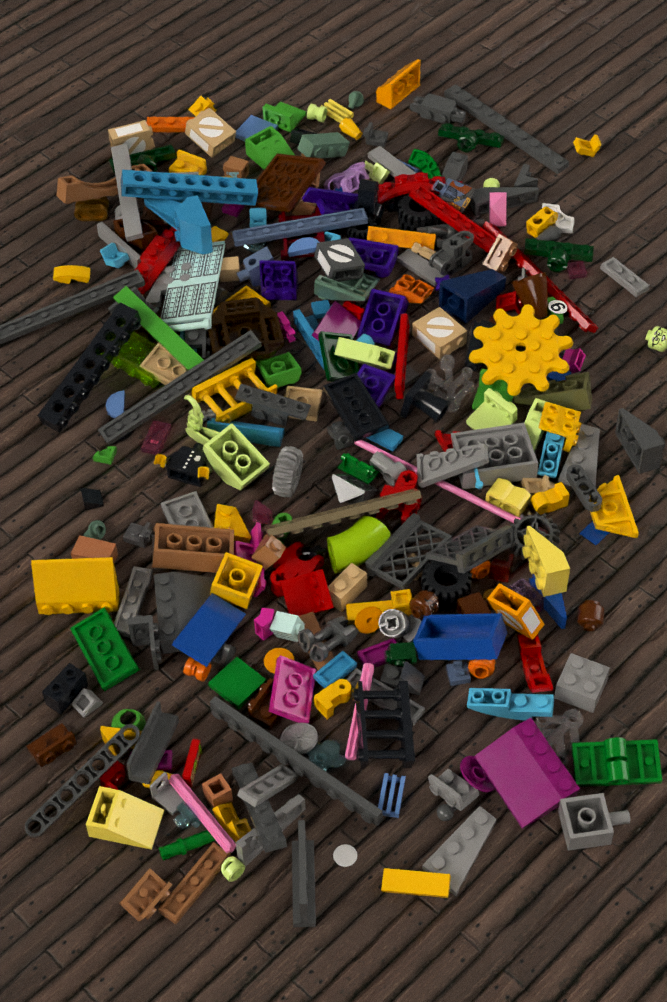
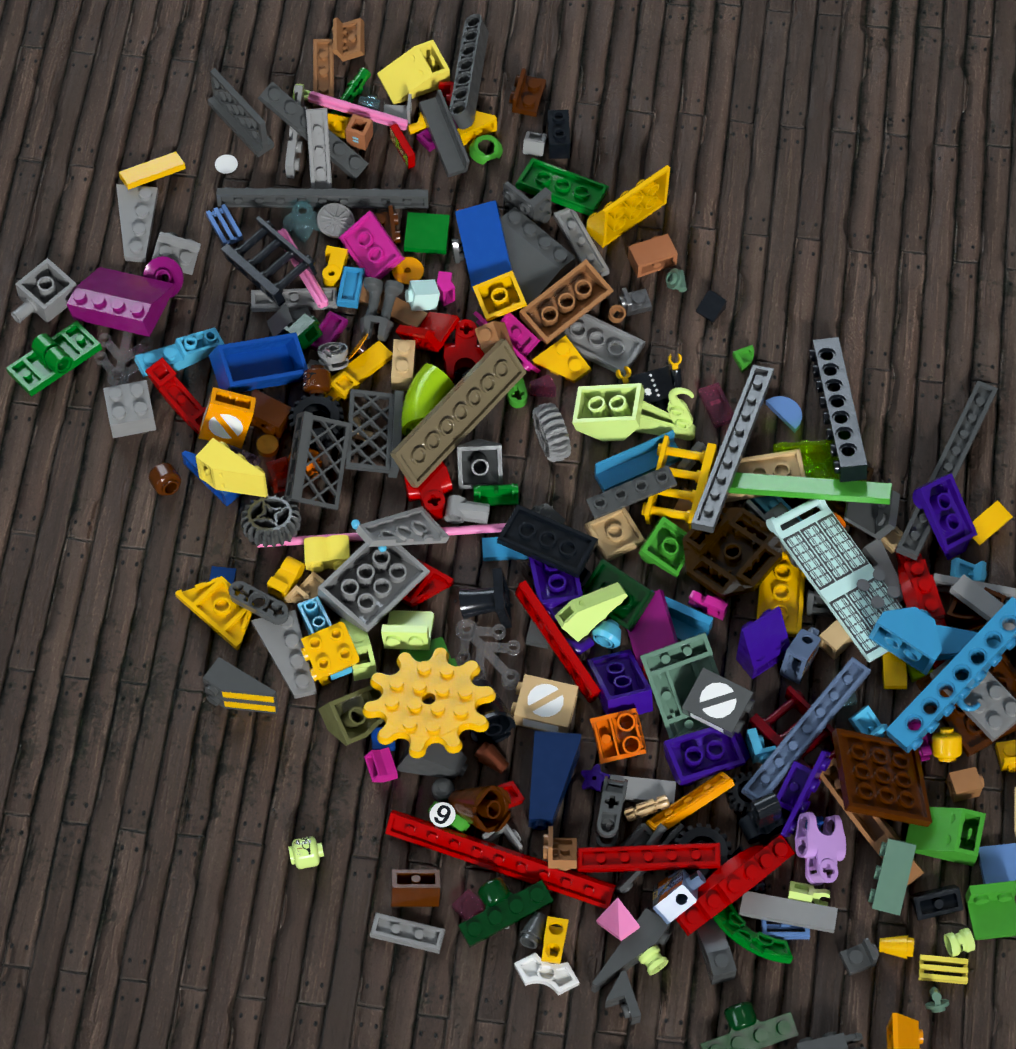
camera: 140 degrees right, 10 degrees up
medium blue tile [288,237,319,257] -> none
none -> reddish brown brick [390,869,441,907]
none -> dark purple slope [912,473,978,560]

